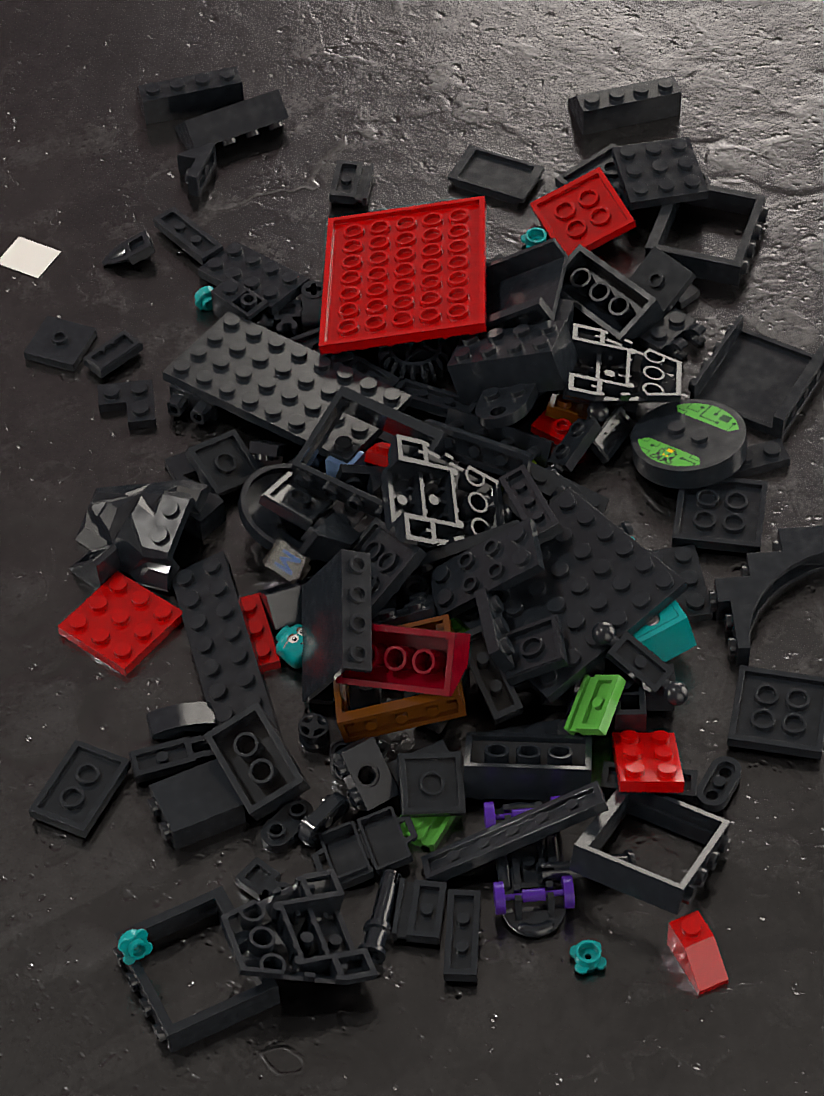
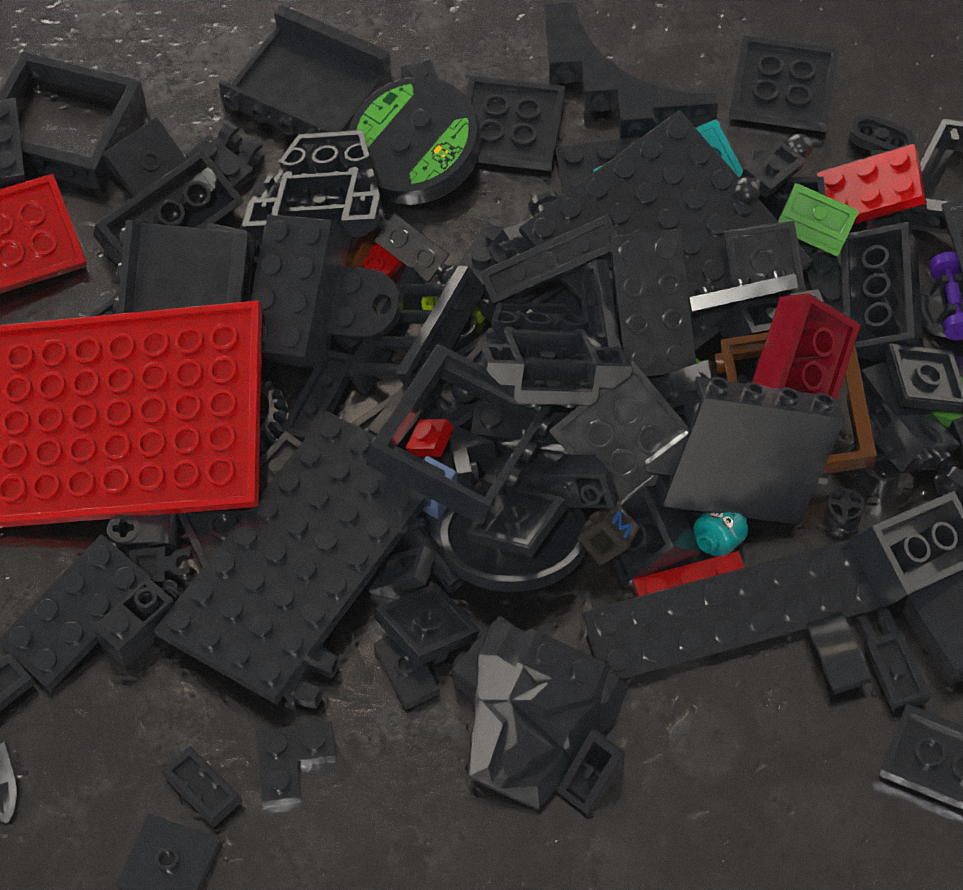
camera: 90 degrees left, 10 degrees up
red plate [57,571,183,676] -> none
teal plate [194,286,214,311] -> none
teal plate [521,227,547,249] -> none

